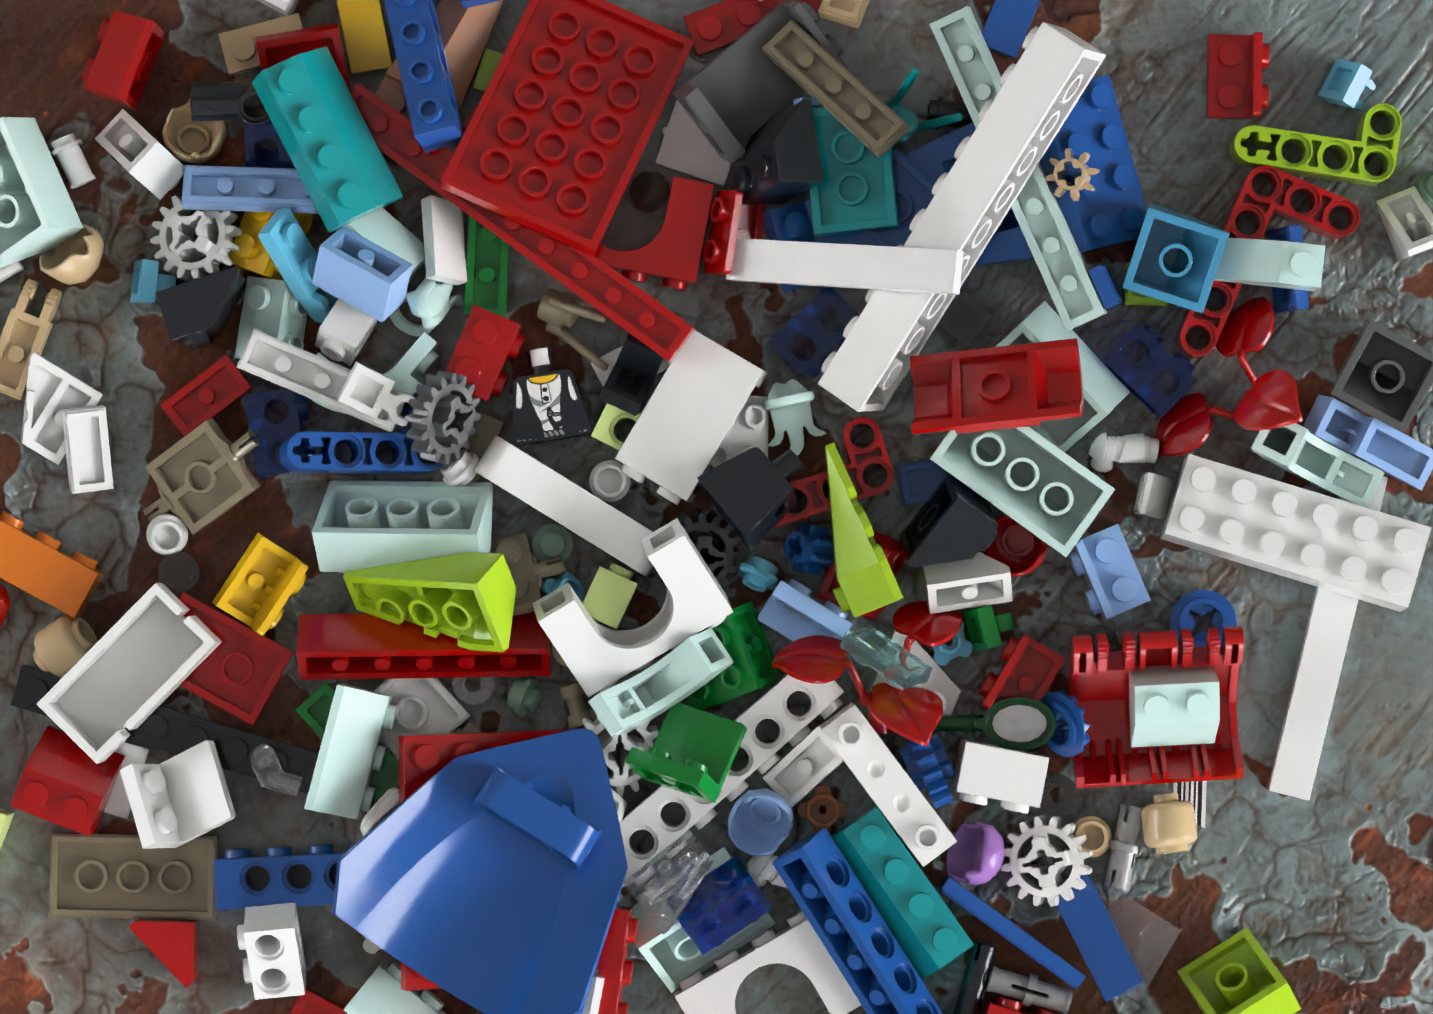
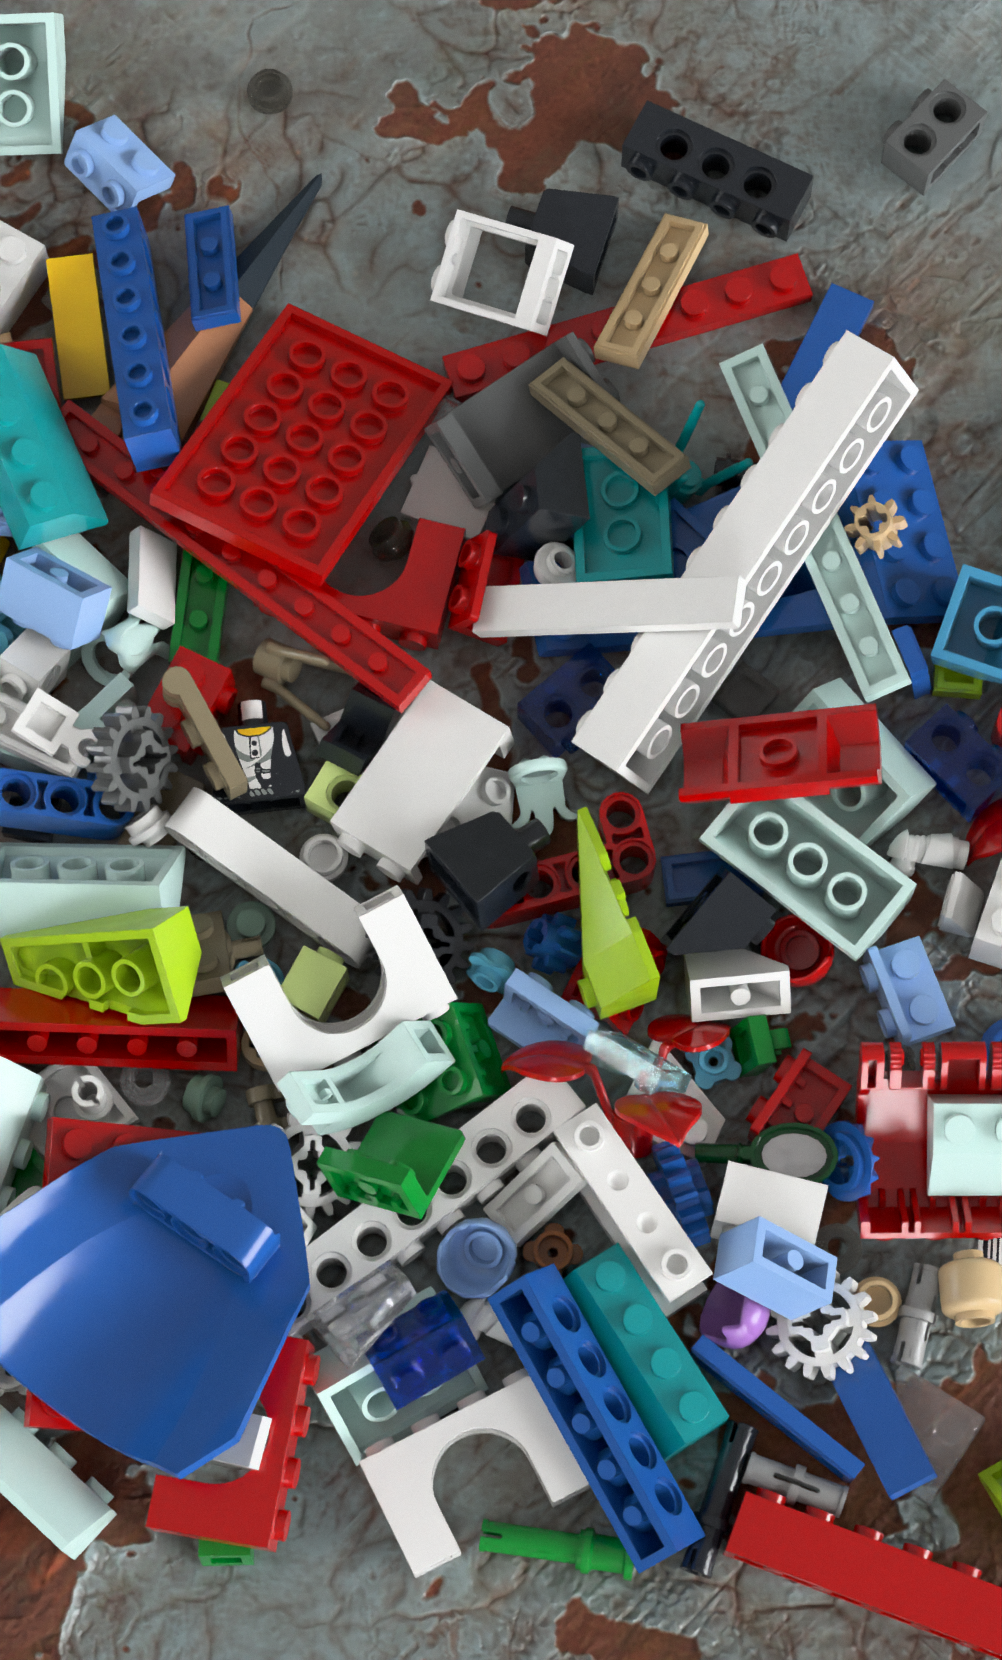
camera: 10 degrees right, 15 degrees down
none -> white pin [71,1075,113,1121]
none -> dark tan plate [162,666,248,800]
none -> white plate [533,542,576,584]
none -> light blue brick [713,1216,837,1320]

